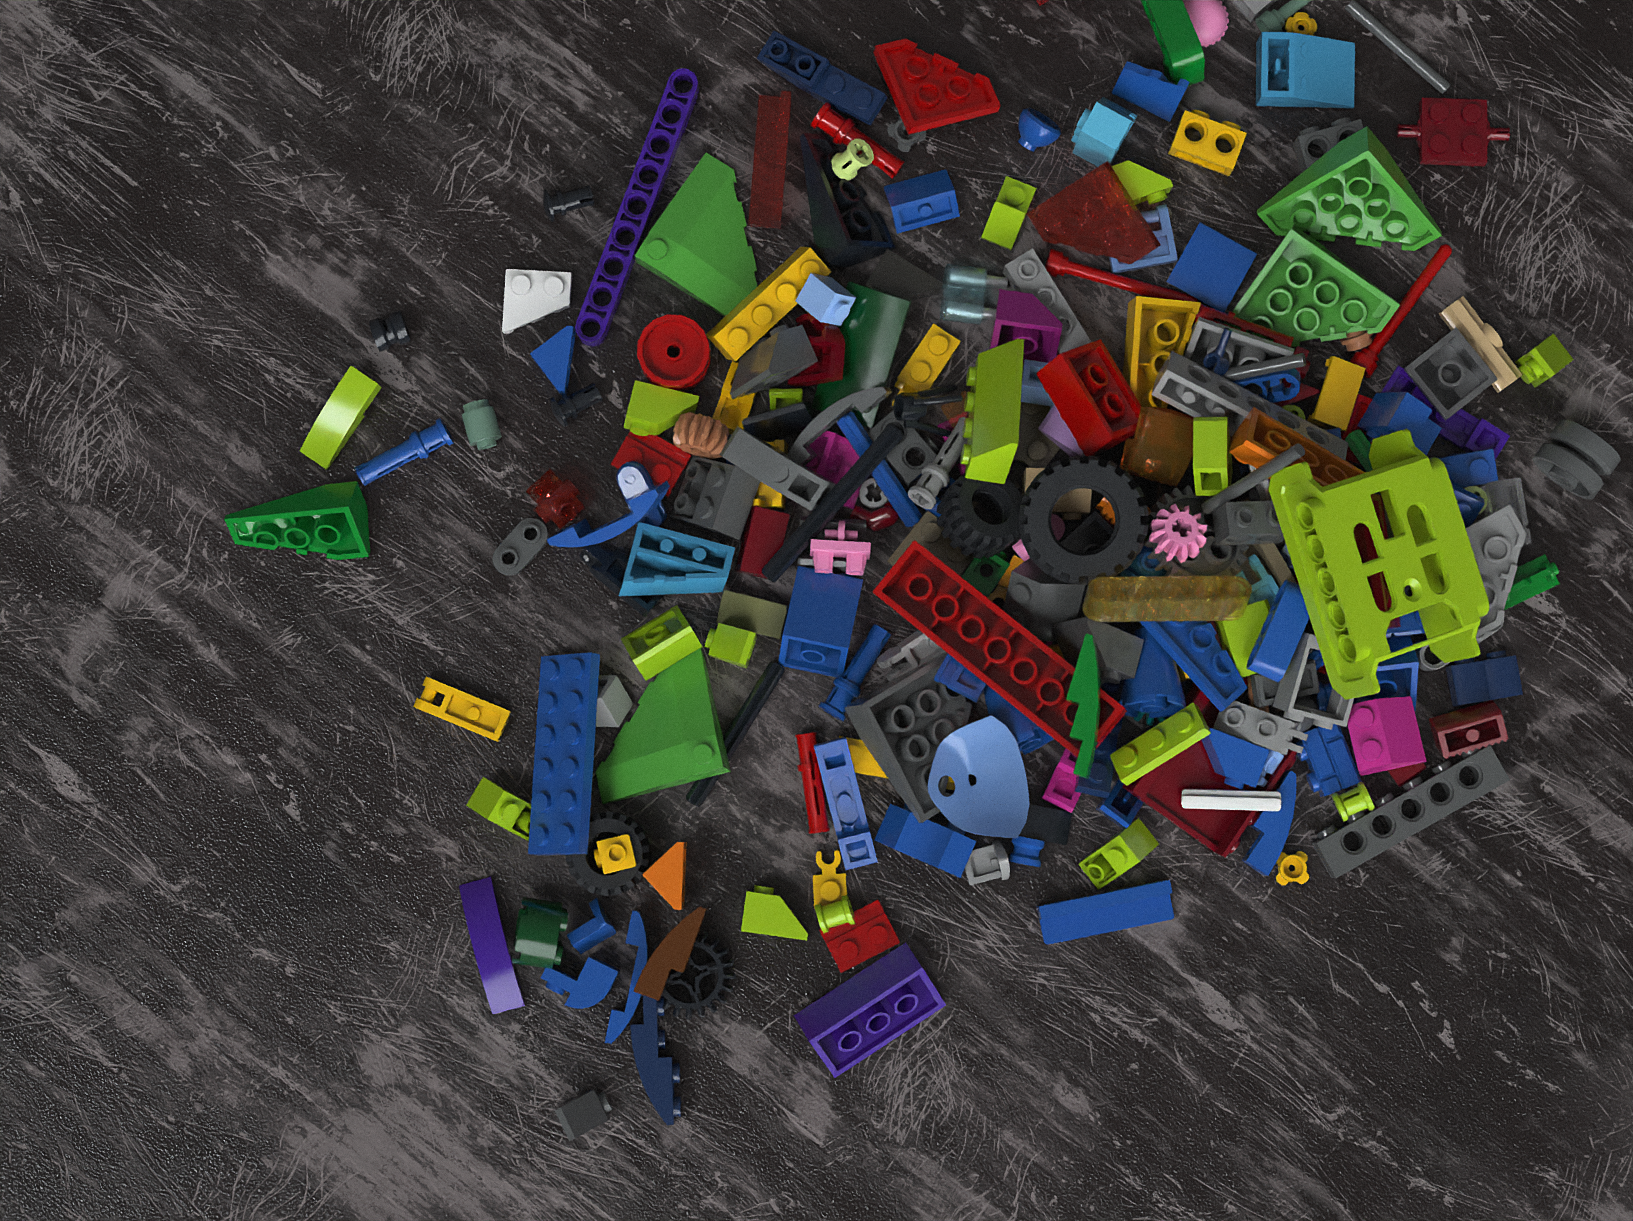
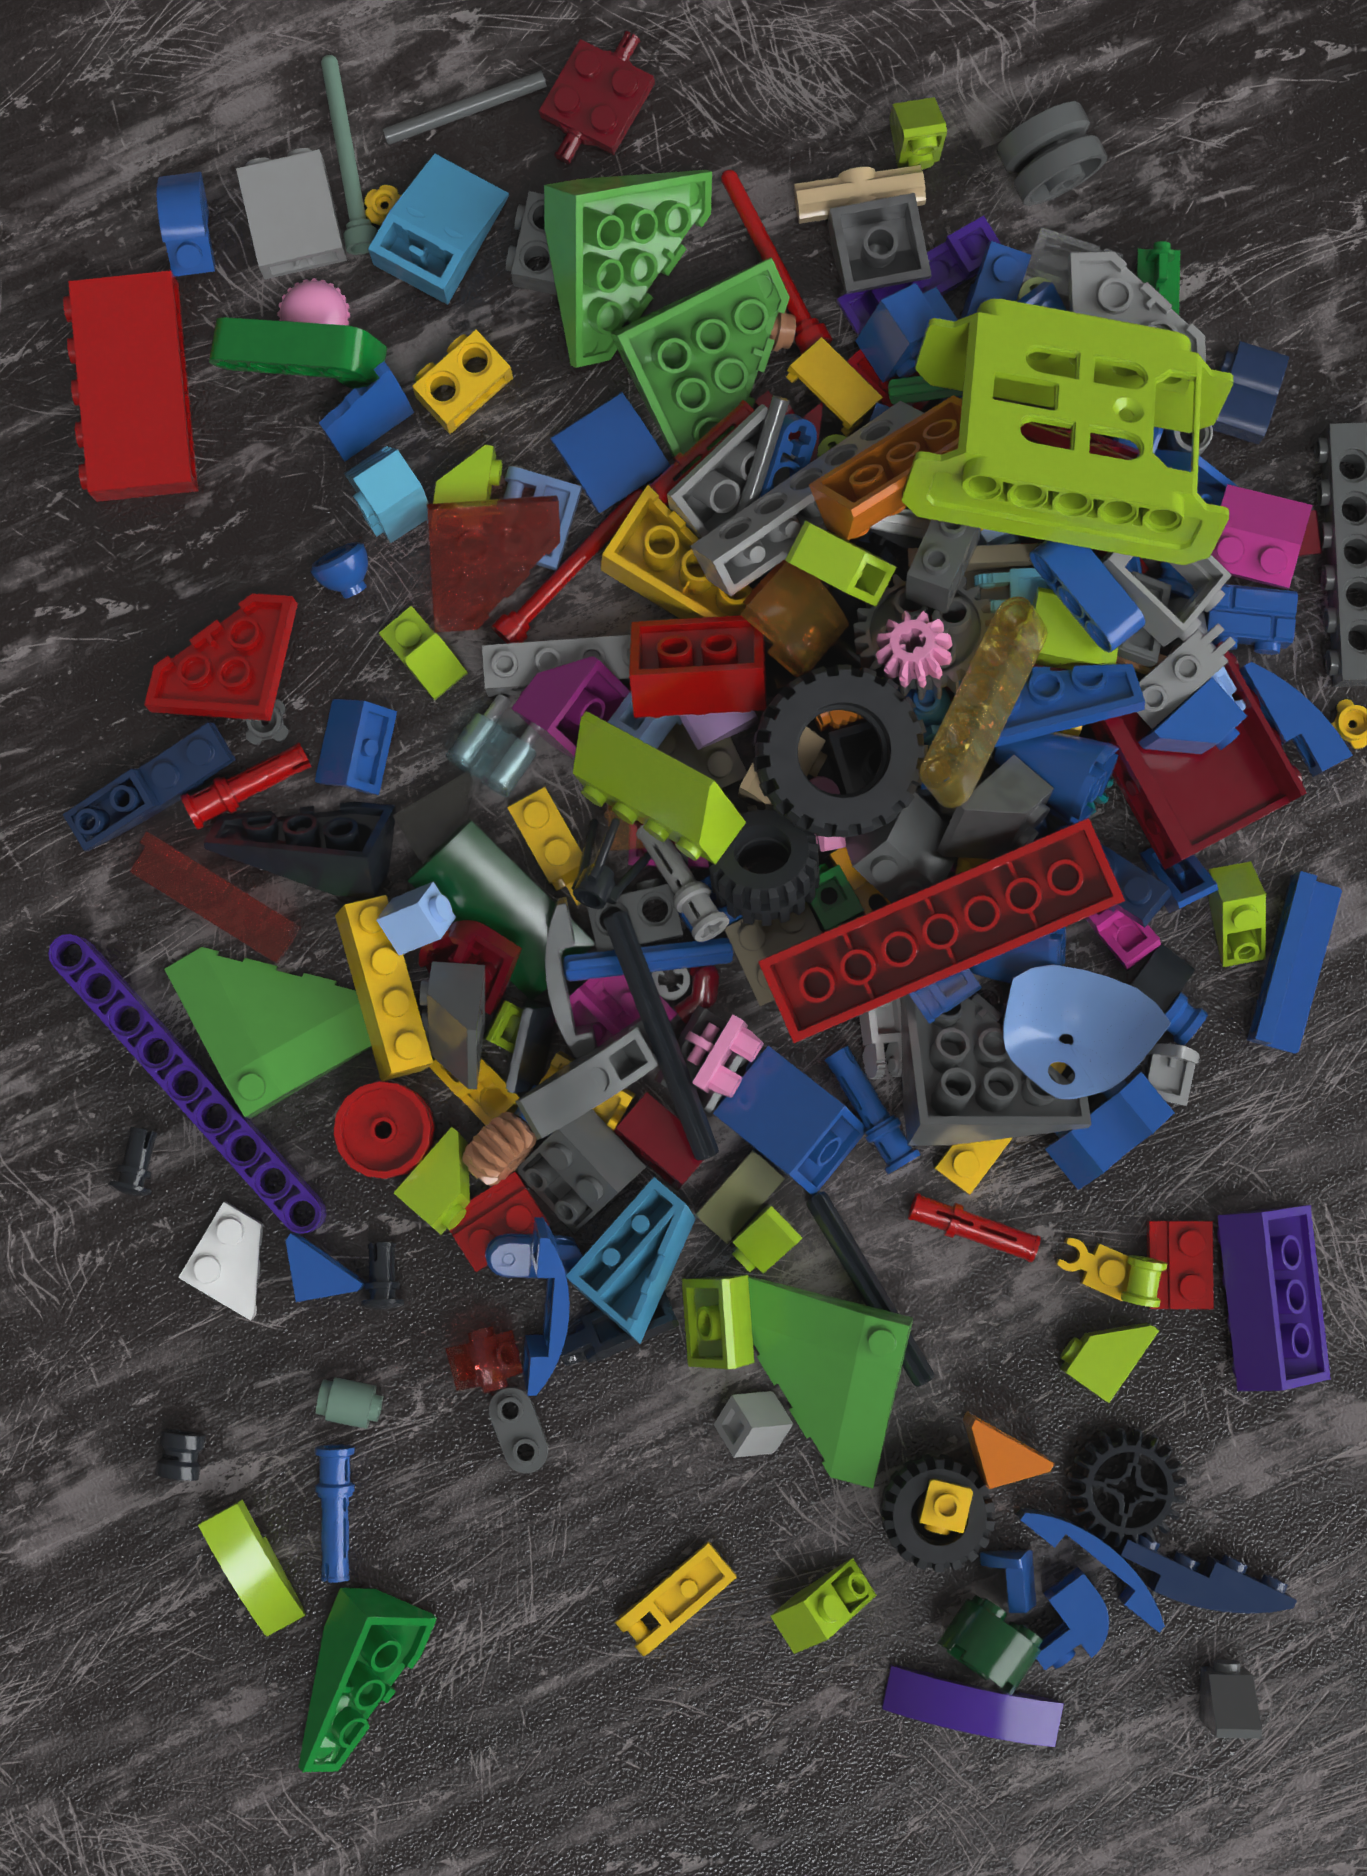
camera: 65 degrees left, 0 degrees up
blue plate [528,652,600,856] -> none
reddish brown slope [633,906,707,1001] -> none
slope [814,737,878,870] -> none
yellowish green bush [831,139,874,180] -> none
green slope [1066,633,1101,779] -> none
lime plate [1110,703,1211,786] -> none
white axle [1181,789,1281,811] -> none
dark grey bar [1202,444,1305,514] -> none
dark blue hand [1203,328,1232,376] -> none
lime bush [1331,781,1375,822] -> none
dark red brick [1429,700,1508,759] -> none

